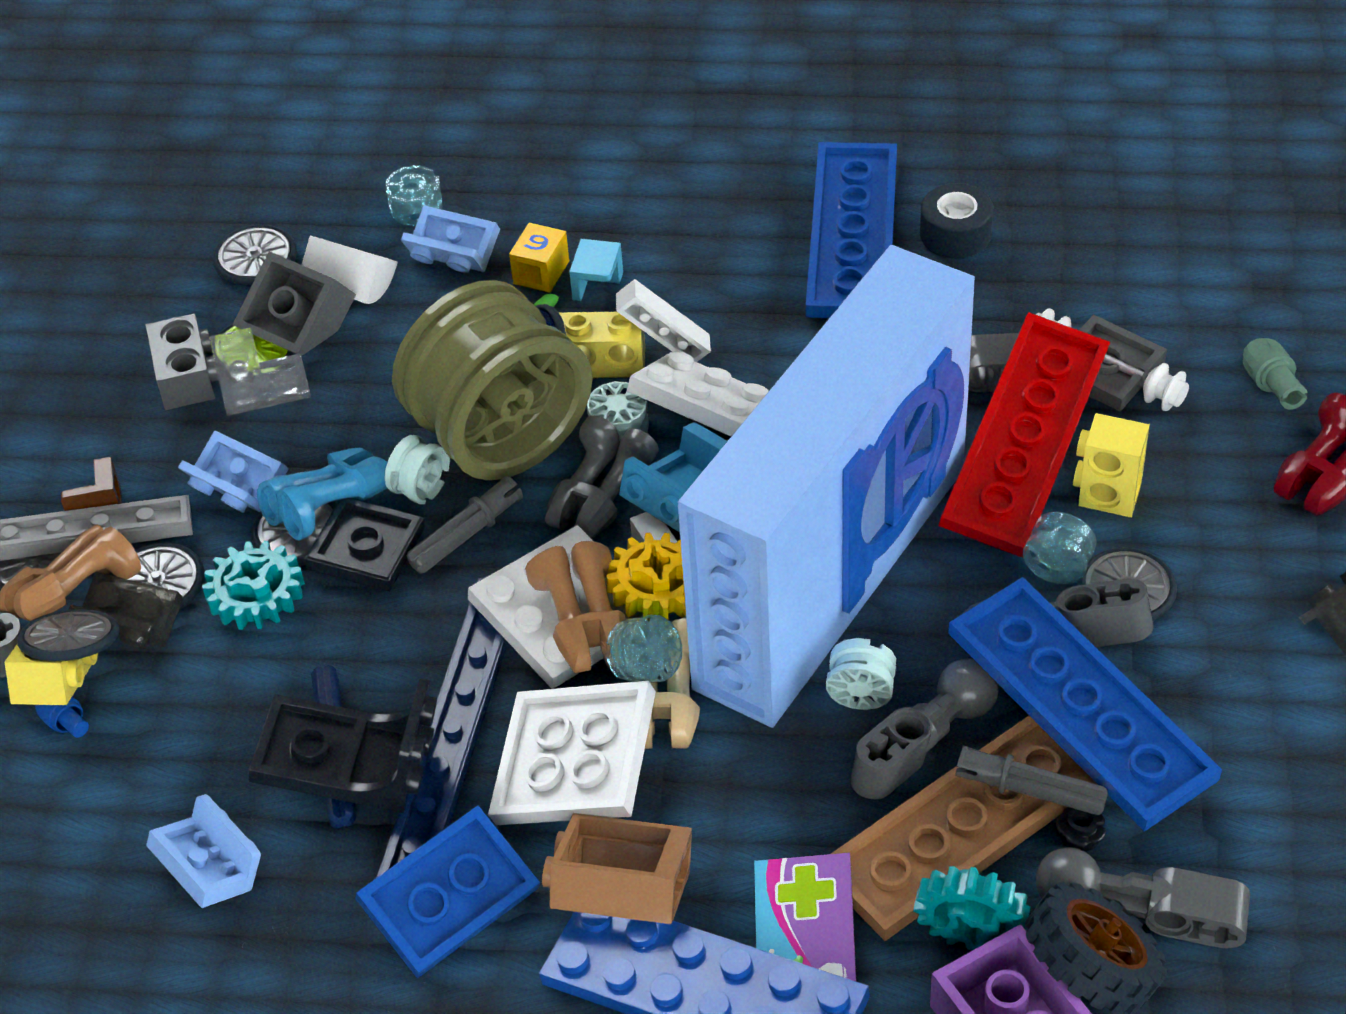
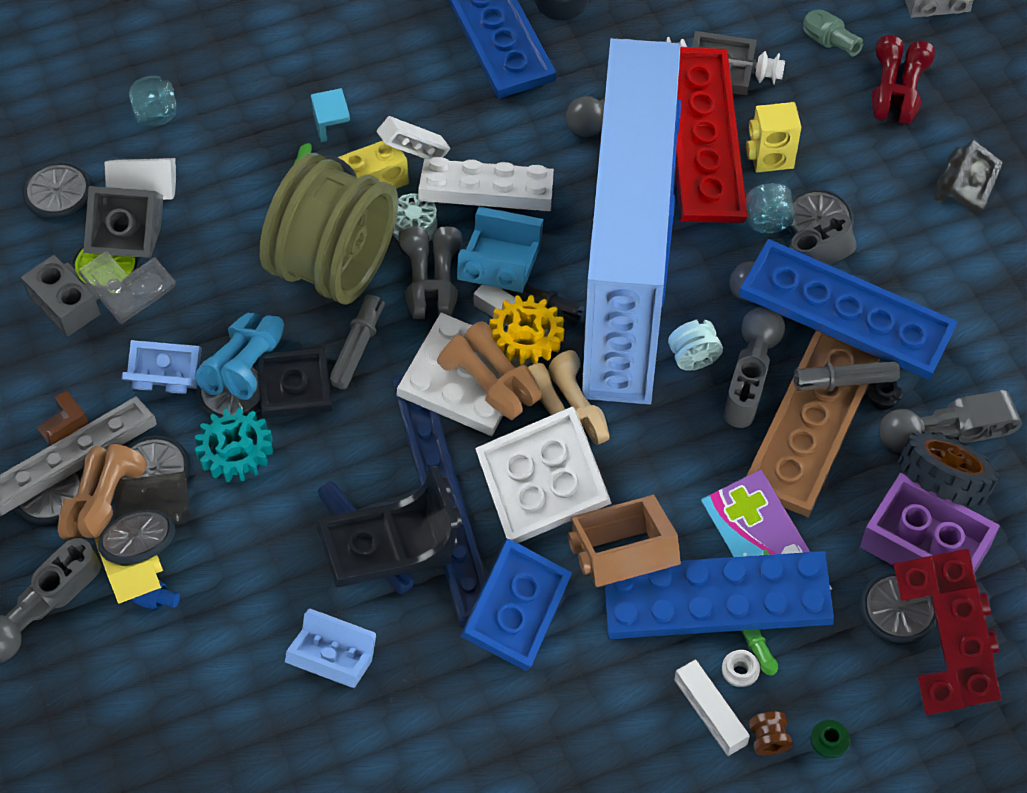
camera: 30 degrees left, 10 degrees up
light aqua wheel [385,435,450,504] -> none
light blue bracket [401,205,500,273] -> none
yellow brick [509,223,569,293] -> none
clear light blue wheel [606,615,682,682] -> none
teal gear [913,866,1031,951] -> none

